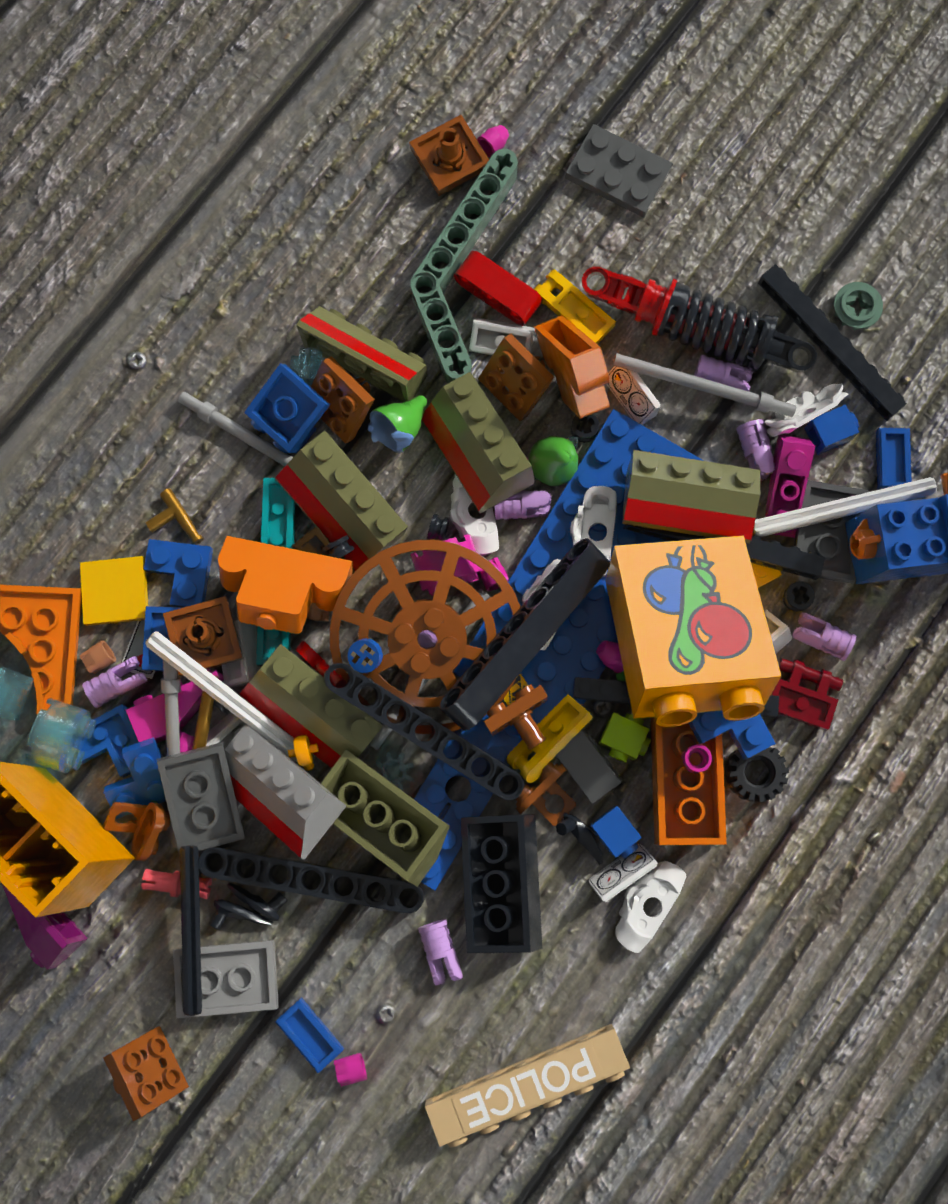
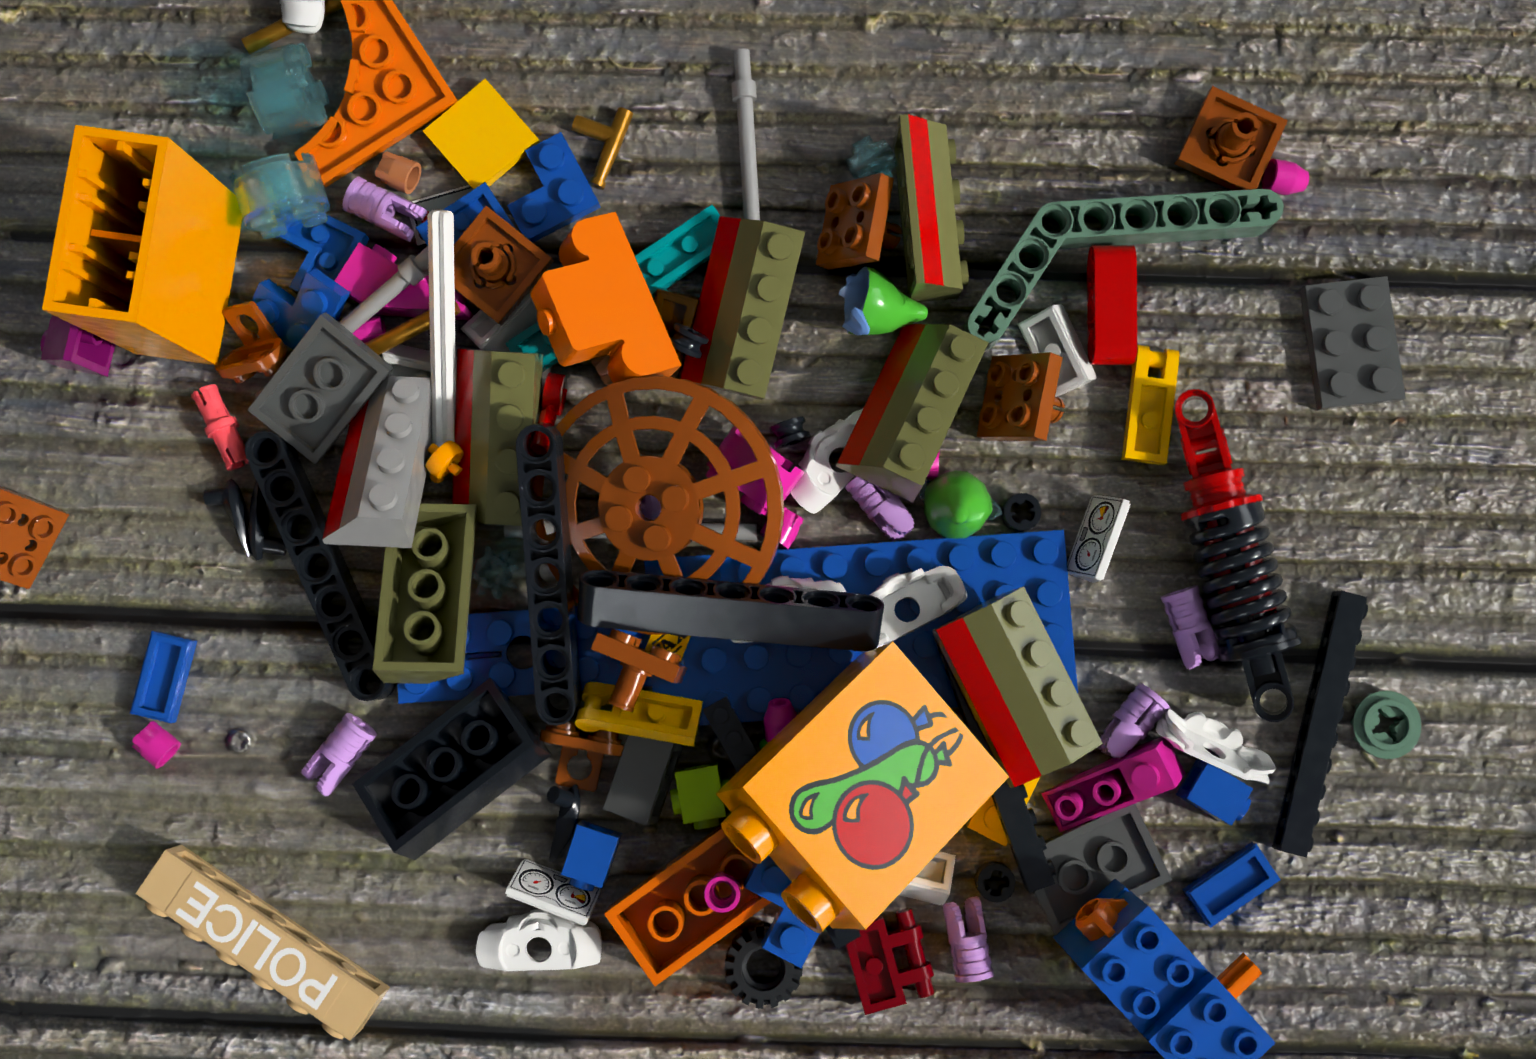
camera: 55 degrees right, 5 degrees up
light grey plate [173,940,279,1019] -> none
black axle [180,845,202,1016] -> none
blue plate [244,363,331,453] -> none
blue tile [348,638,383,673] -> none
orange brick [534,315,610,419] -> none
light grey bar [613,353,796,417] -> none
white axle [753,477,937,537] -> none

